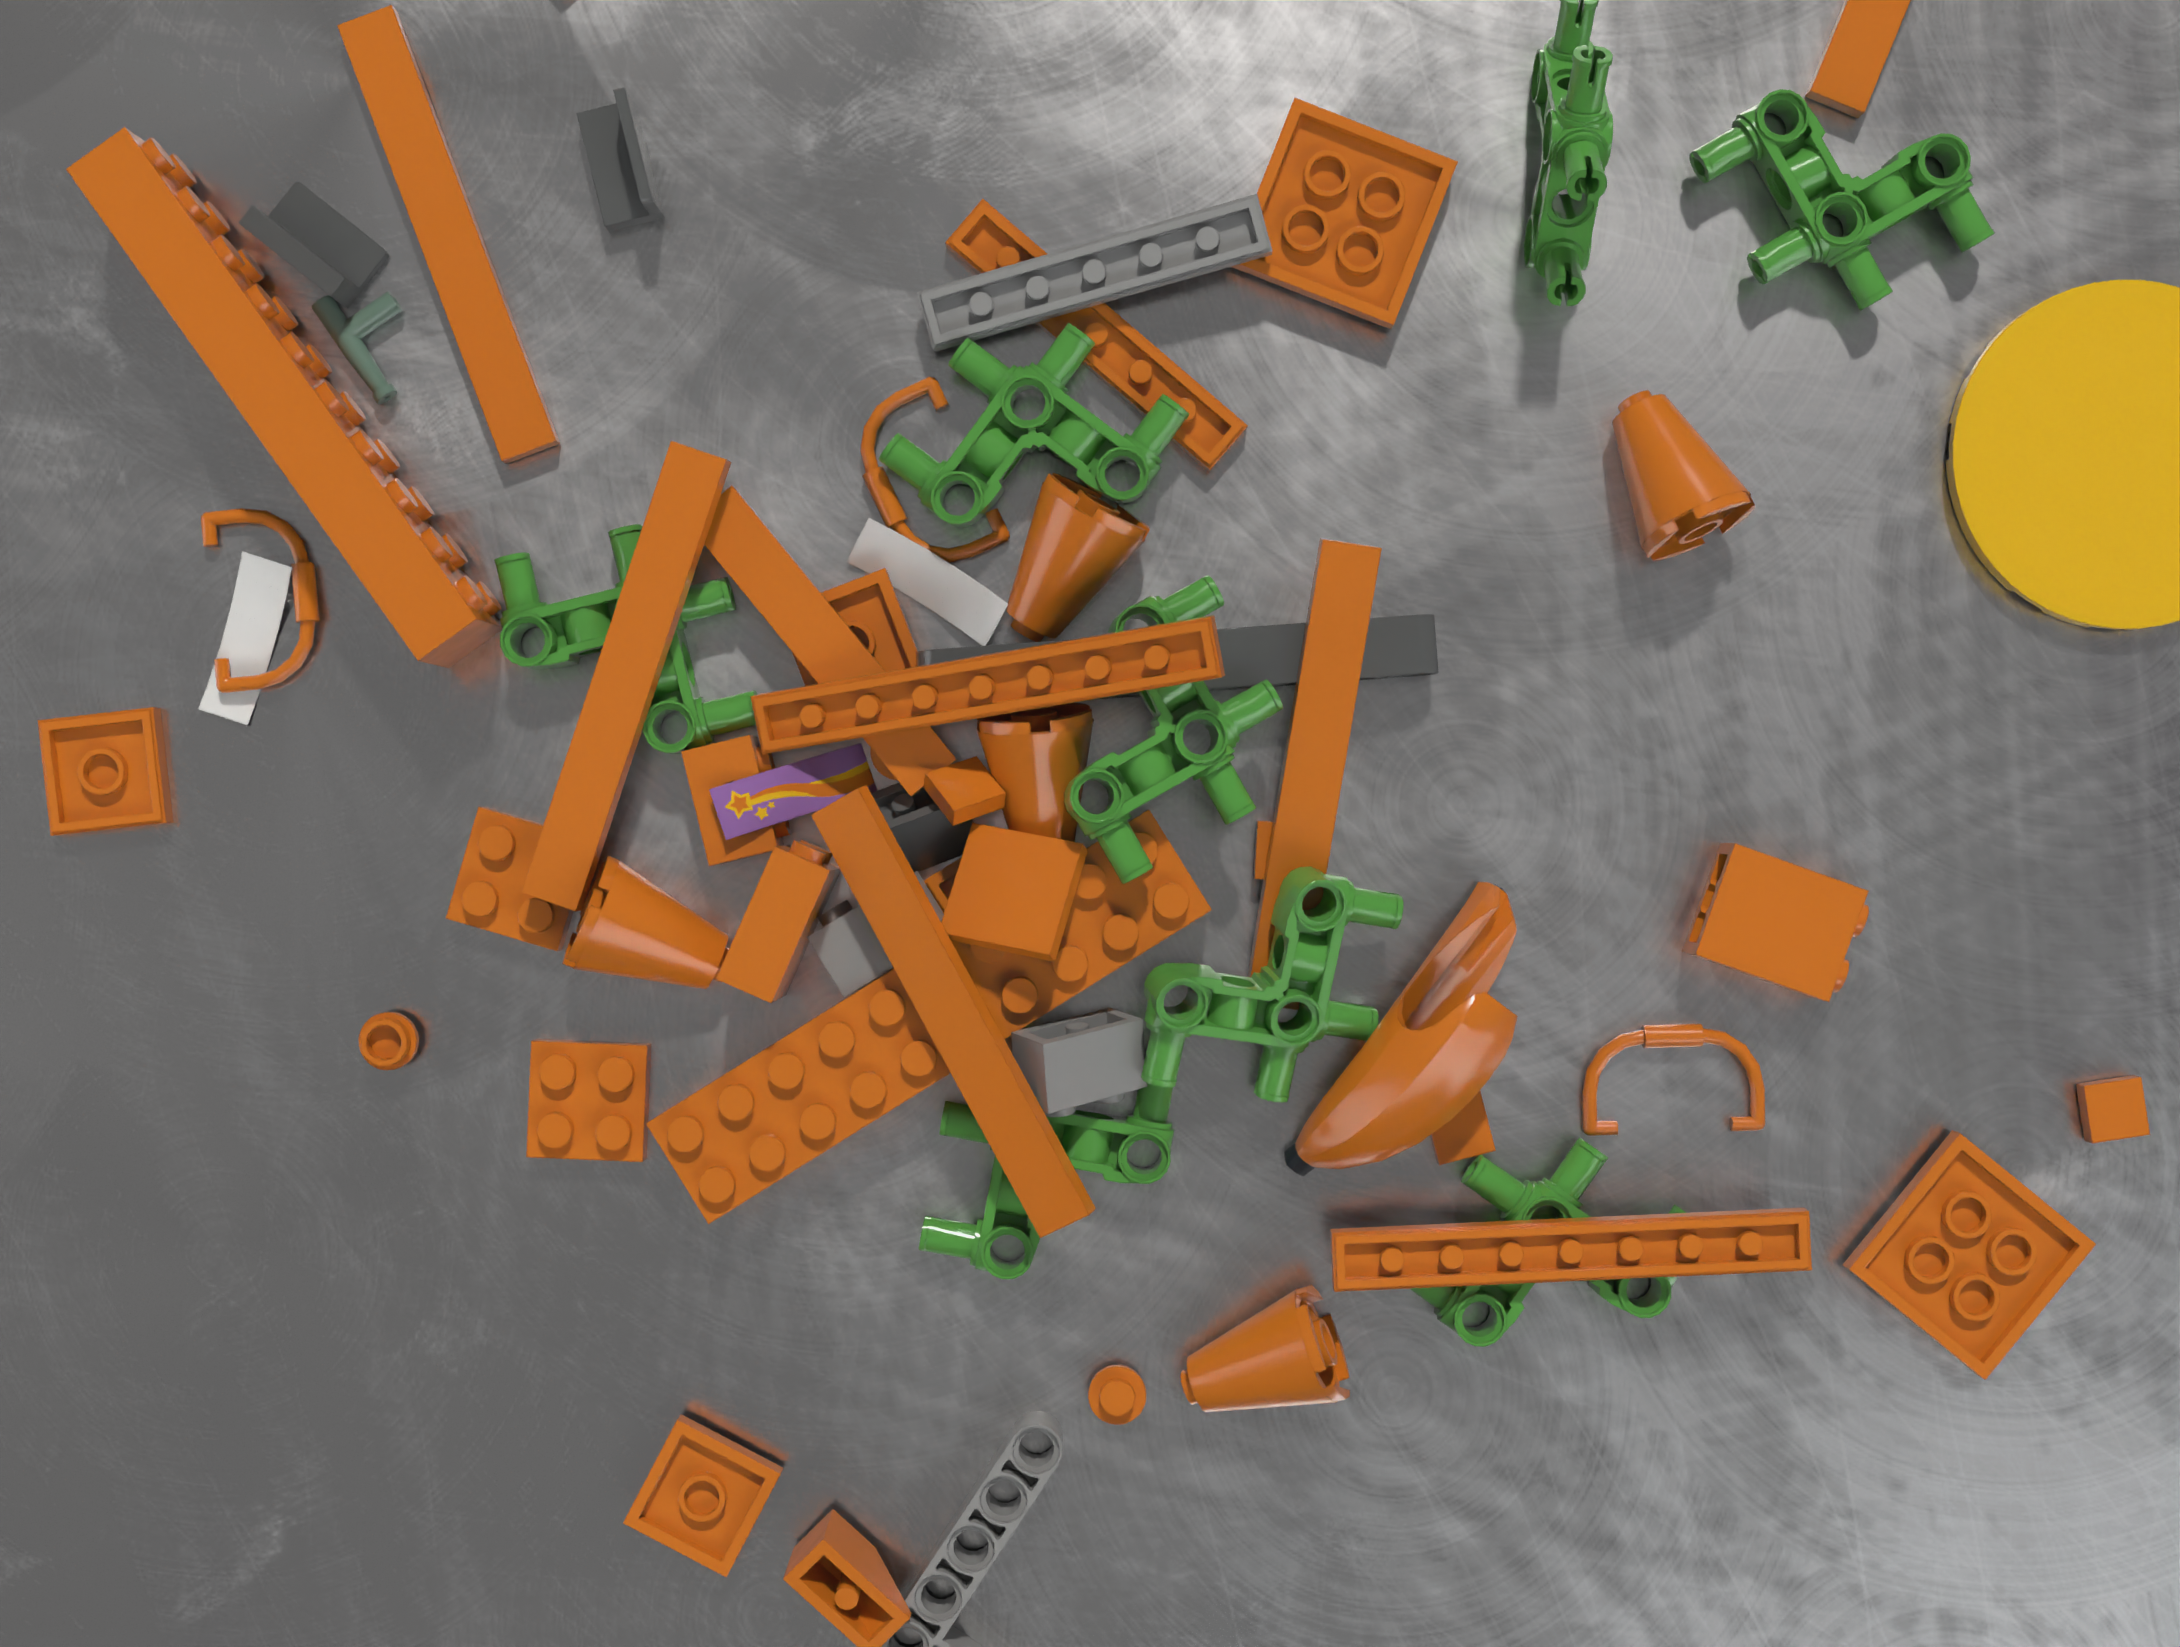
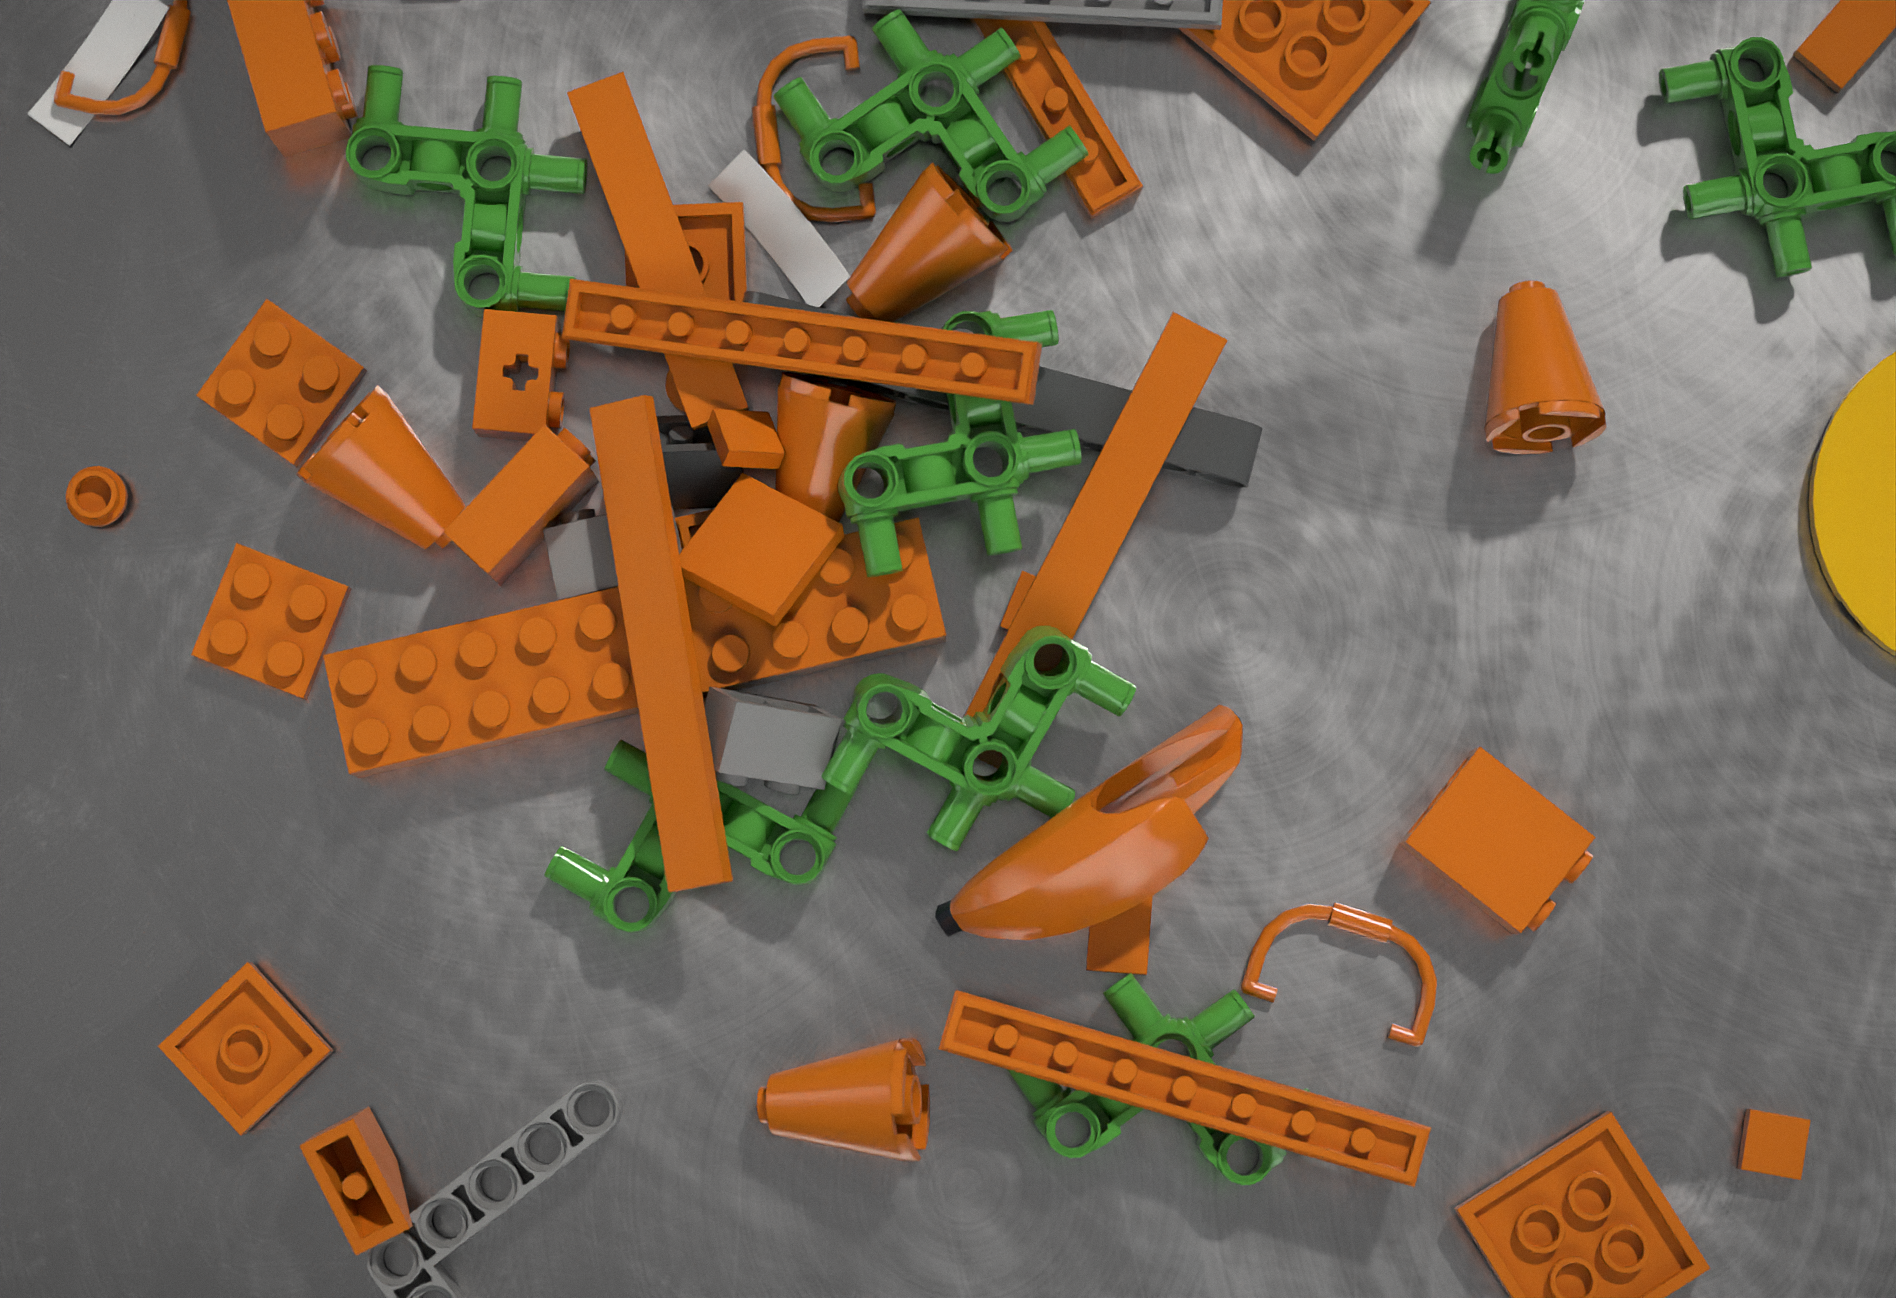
camera: 15 degrees right, 5 degrees down
orange tile [521,441,731,912] -> none
medium lavender sticker [709,743,877,840] -> none
orange plate [1088,1365,1146,1425] -> none

